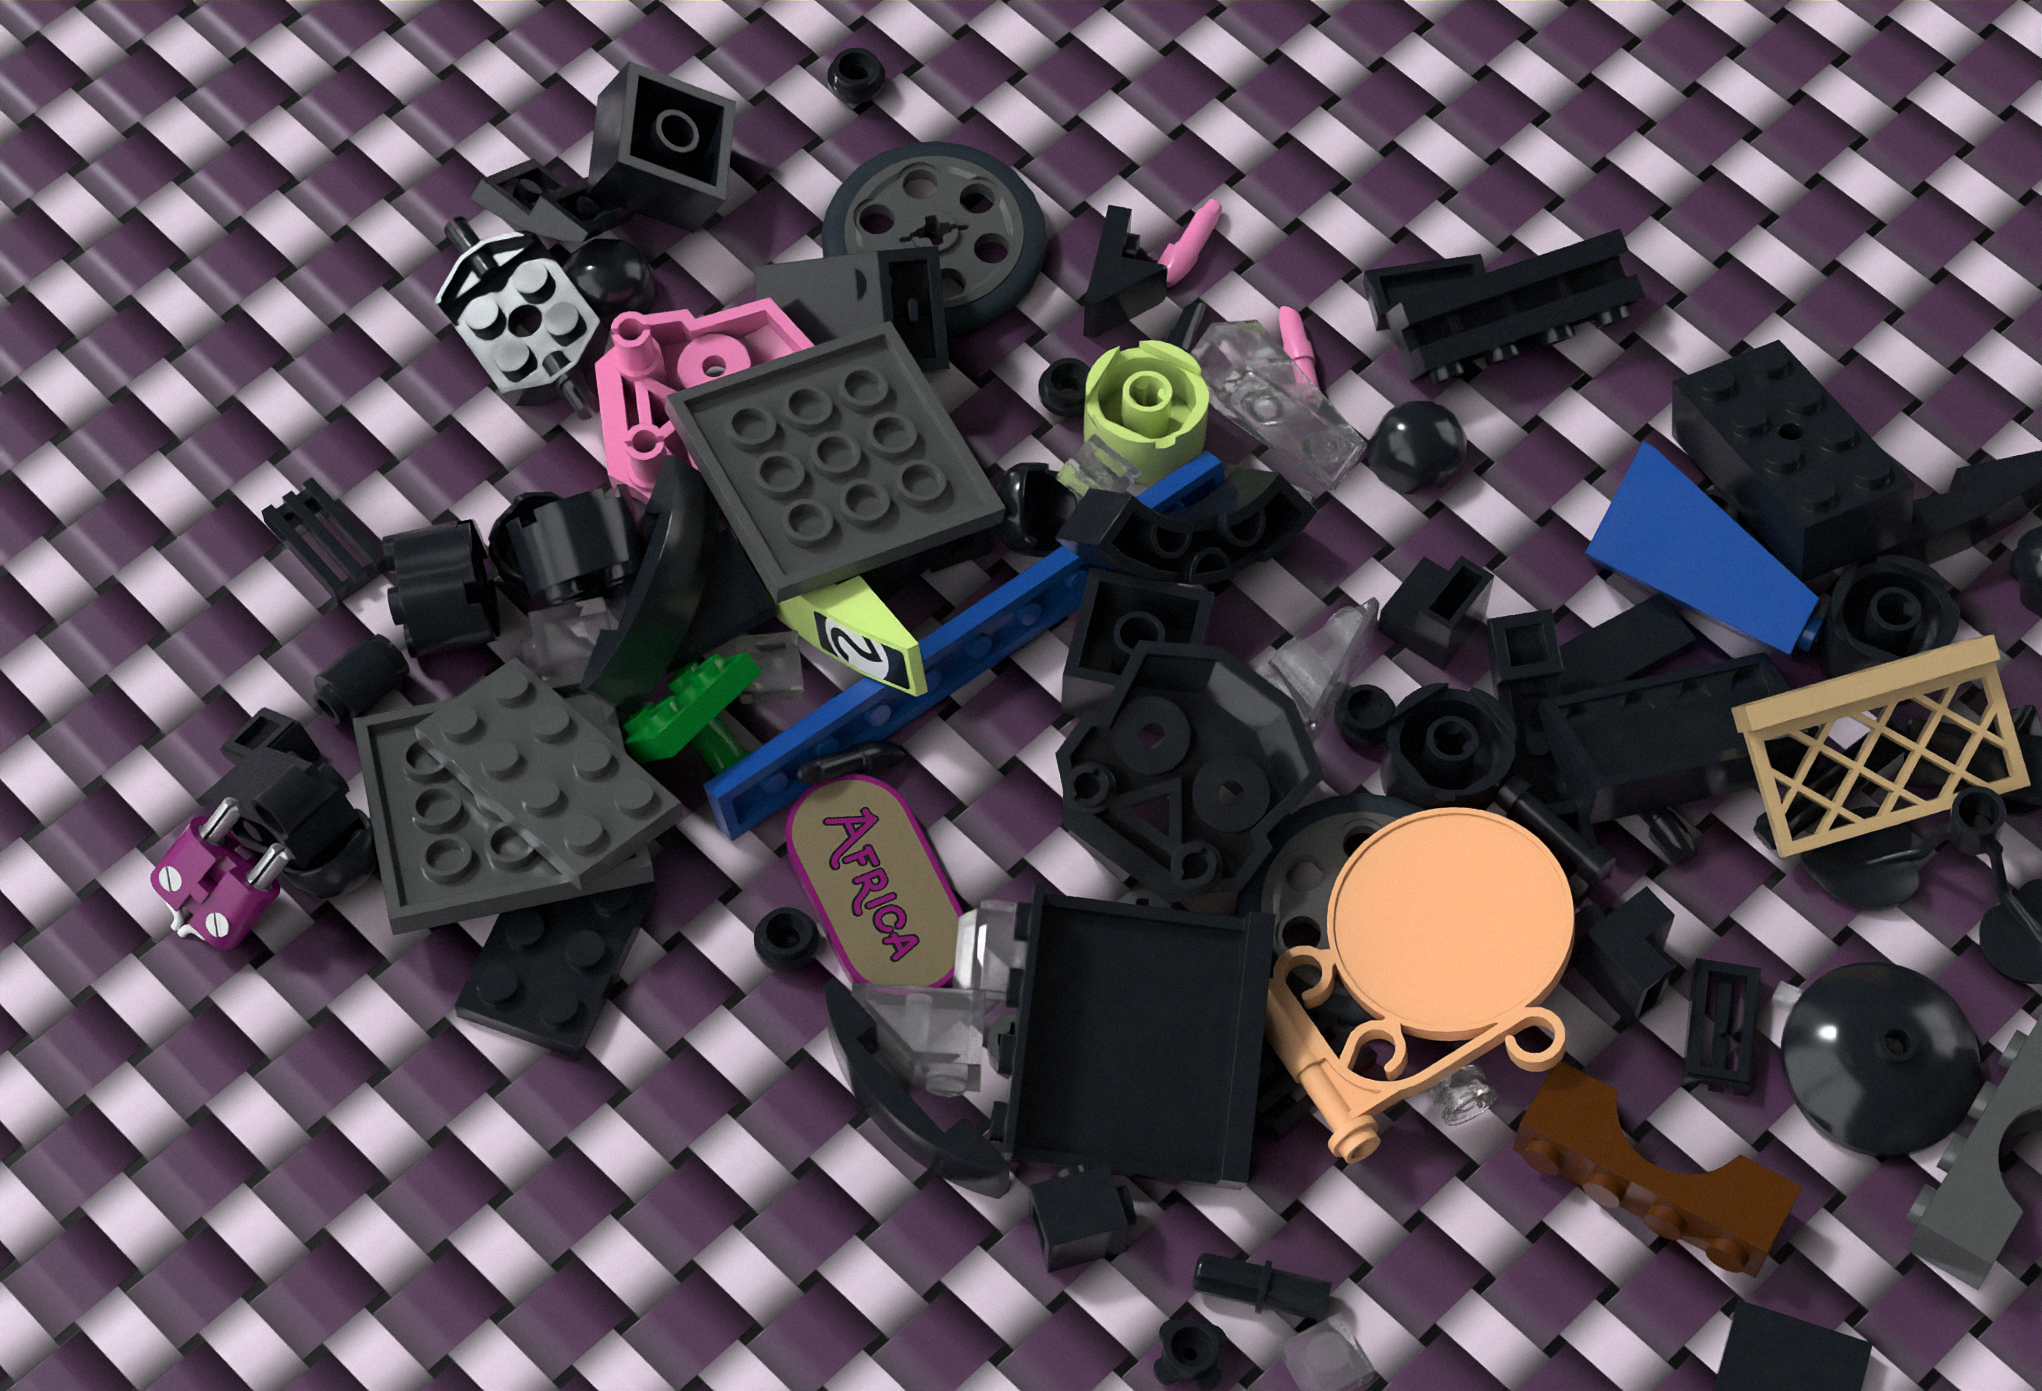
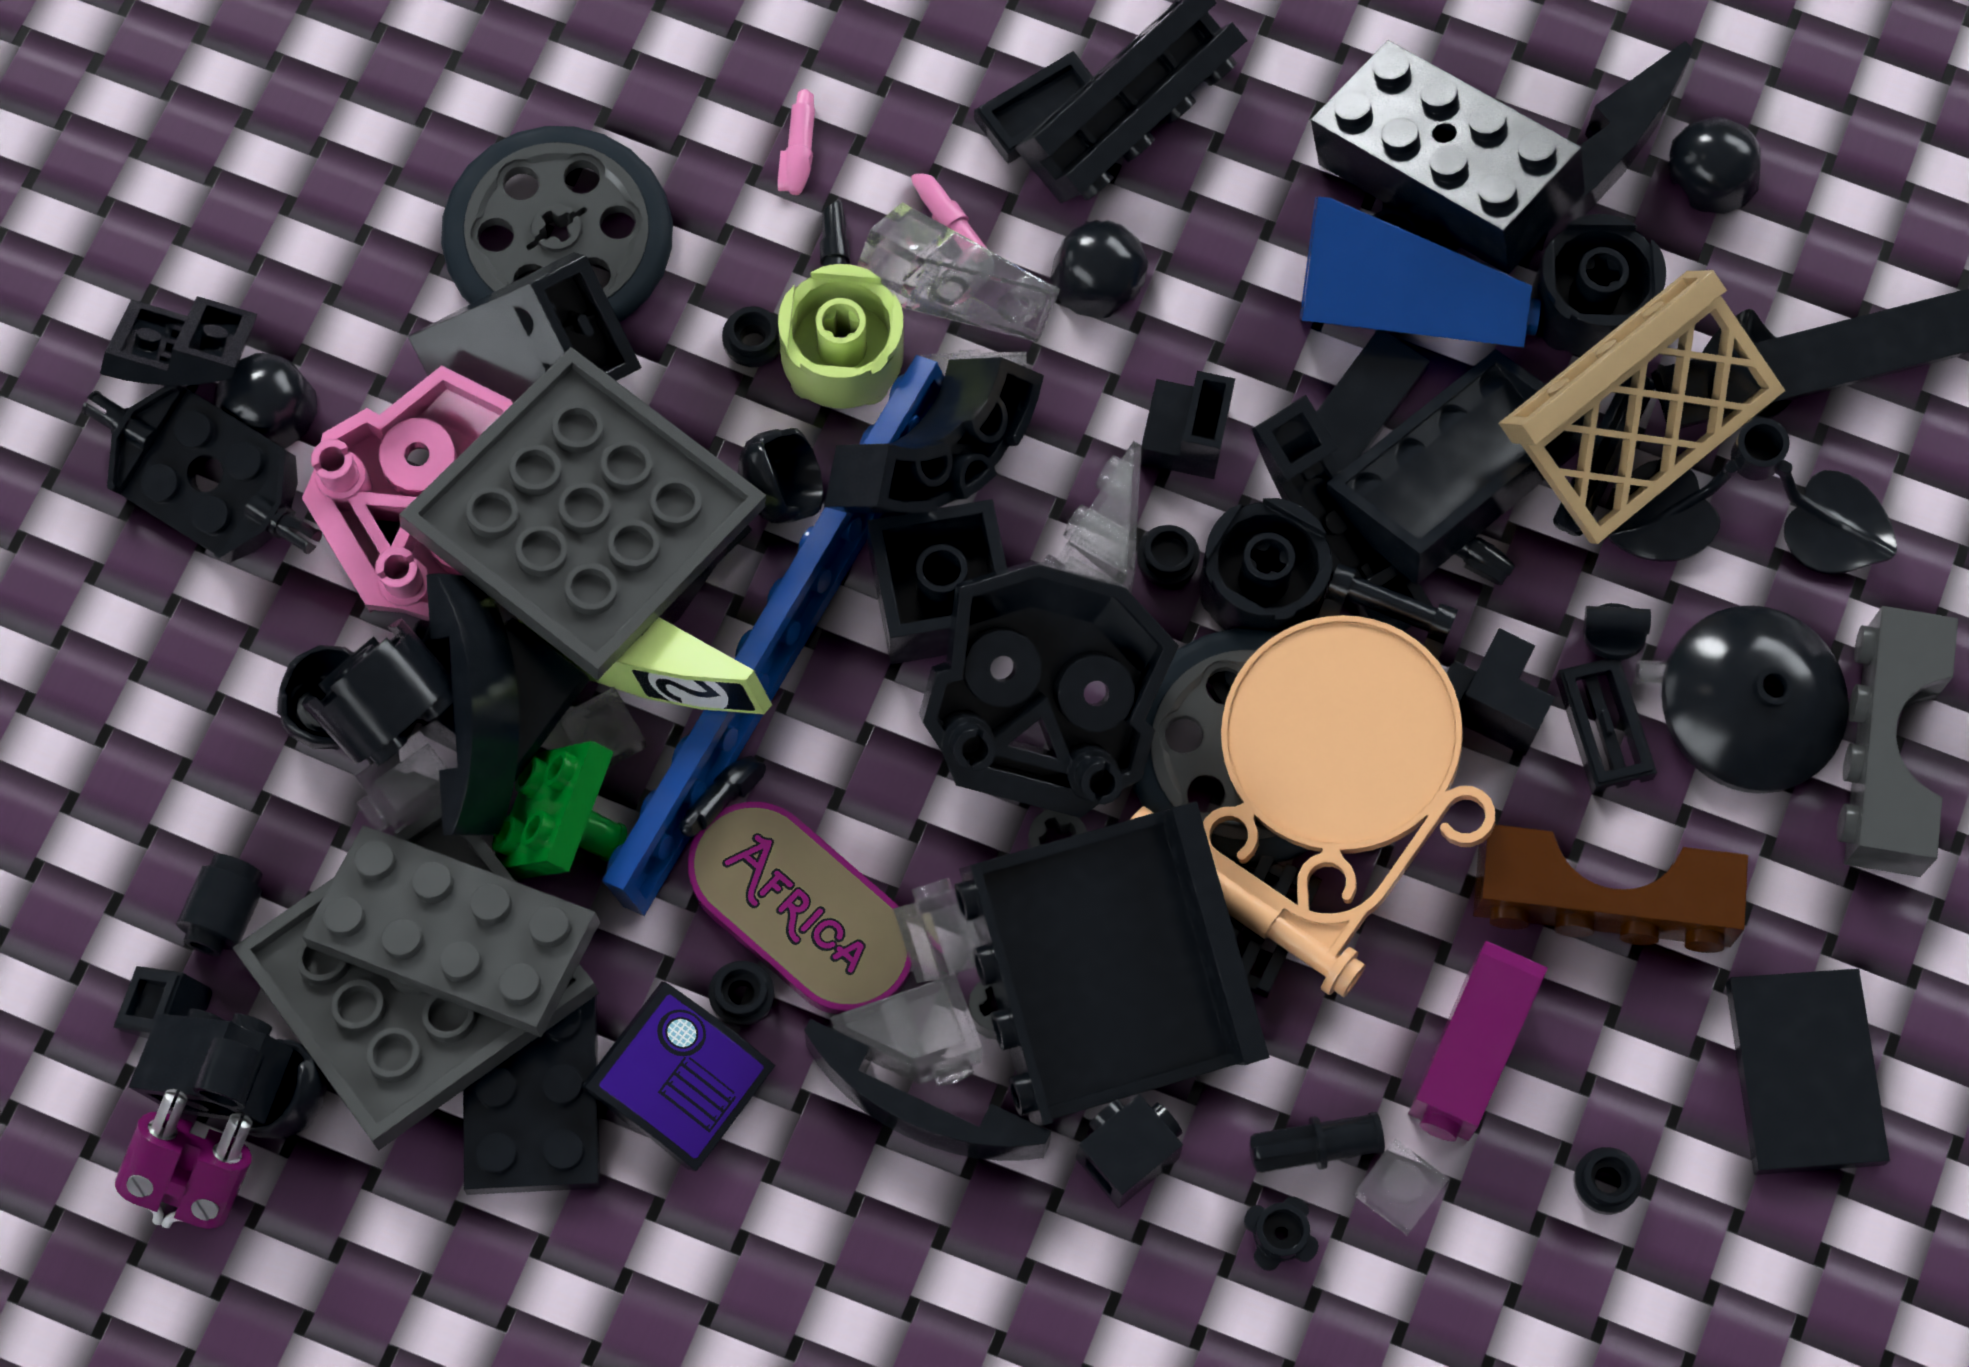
camera: 25 degrees left, 10 degrees up
black tile [261,477,388,603] -> none
black brick [382,519,501,659] -> none
black brick [586,61,736,233] -> none
black plate [827,47,886,104] -> none
clear plate [1055,433,1142,500] -> none
black slope [1083,205,1168,338] -> none
clear bush [1429,1064,1498,1126] -> none
none -> slope [581,981,776,1171]
none -> magenta slope [1408,941,1548,1142]
none -> black plate [1583,603,1651,660]

